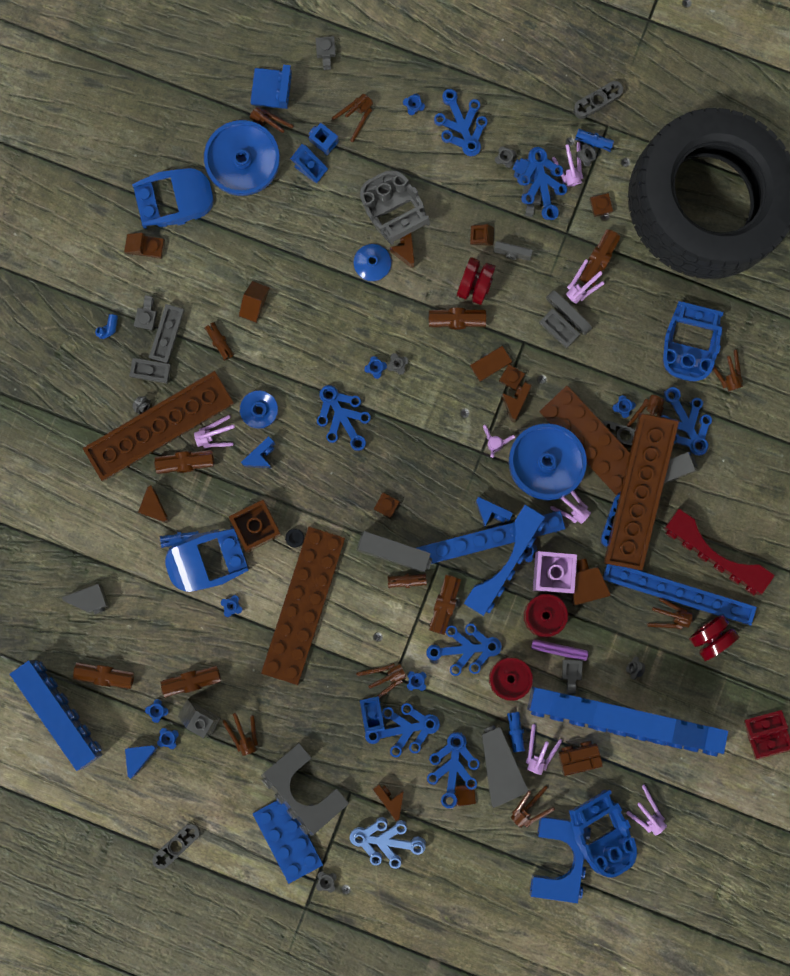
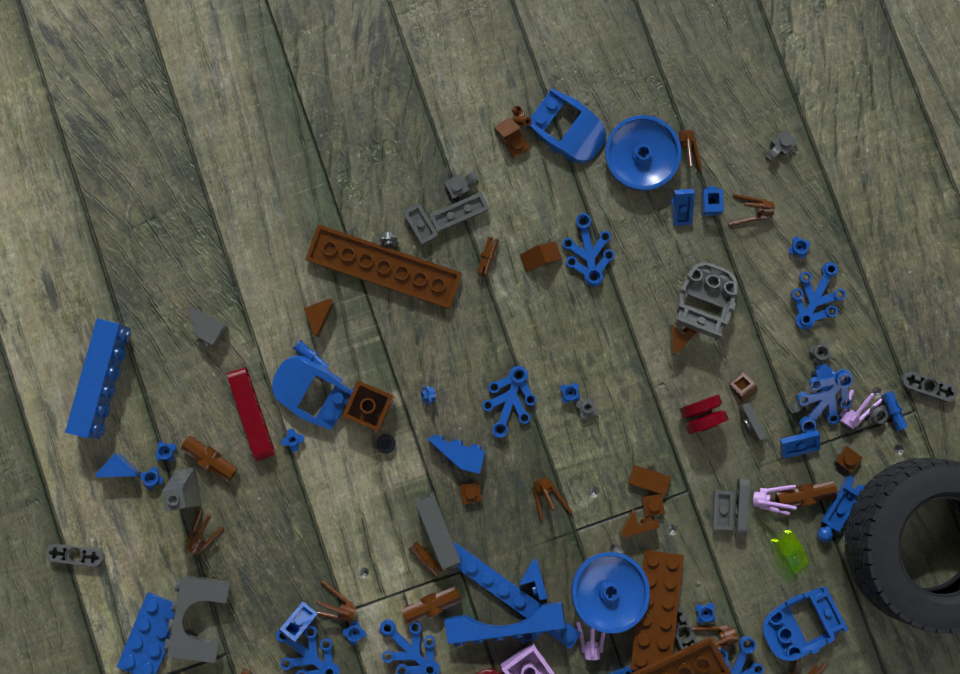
camera: 45 degrees right, 0 degrees up
reddish brown piece [73,663,134,689] -> none
blue arm [95,314,118,339] -> none
reddish brown piece [154,450,214,474] -> none
lavender plant [194,415,235,449] -> none
blue dish [240,391,278,429] -> none
blue slope [241,436,275,468] -> none
blue bracket [251,65,292,109] -> none
reddish brown plate [261,527,345,685] -> none
blue dish [354,244,391,281] -> none
reddish brown piece [429,308,486,330] -> none
lavender plant [483,425,515,458] -> none
none -> dark red beam [227,366,276,462]
none -> blue plate [421,386,436,405]
none -> blue slope [428,434,485,474]
none -> reddish brown arm [512,105,532,126]
none -> reddish brown plant [532,476,573,522]
none -> blue plant [562,213,615,287]
none -> clear neon green slope [771,530,810,573]
none -> blue plate [780,430,821,459]
none -> blue plate [817,476,865,543]

